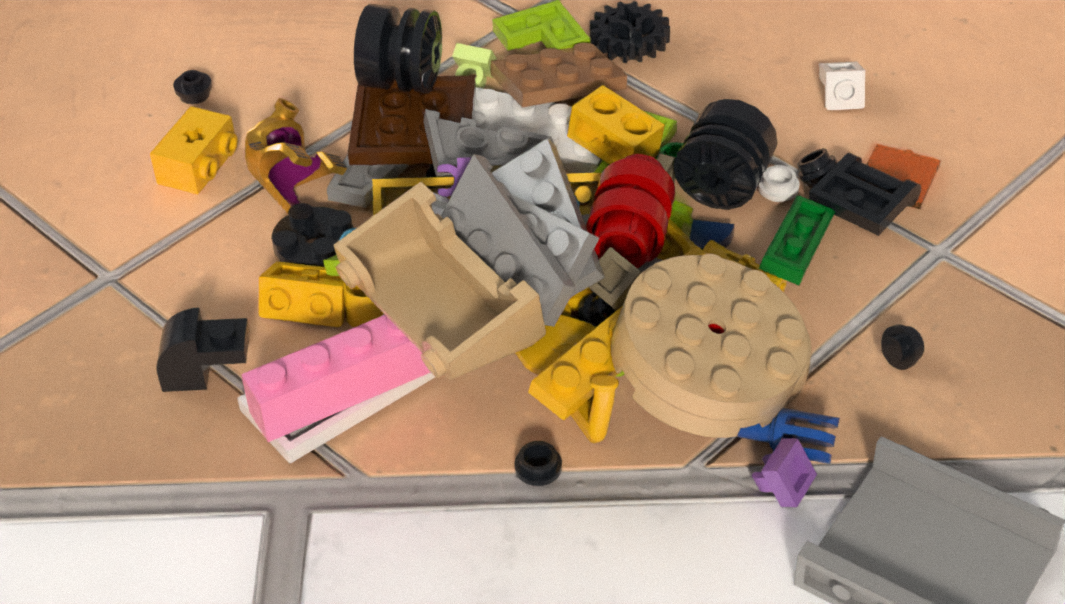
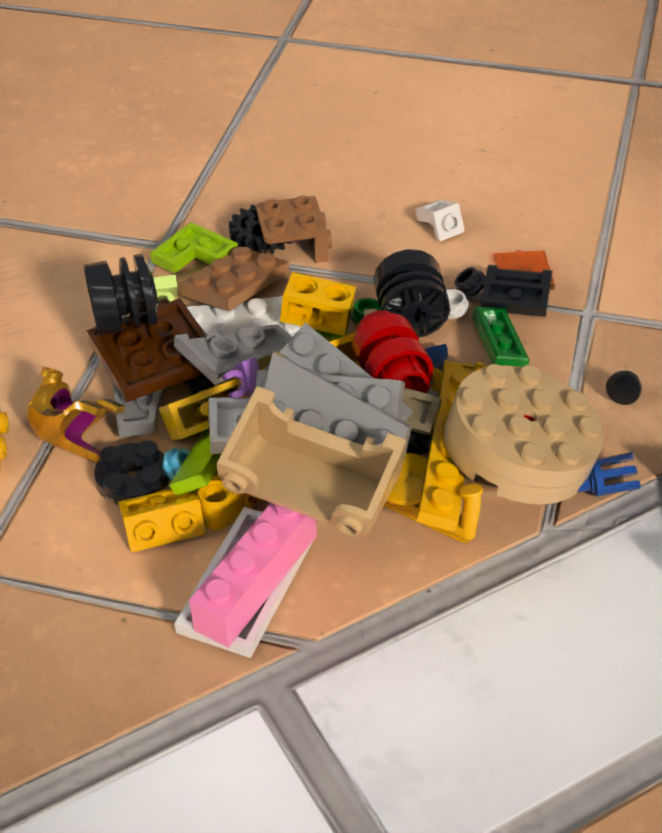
camera: 30 degrees left, 0 degrees up
black brick [156,308,250,392] -> none
black plate [514,441,562,486] -> none
medium lavender tile [752,438,817,507] -> none
none -> medium nougat bracket [256,196,332,263]

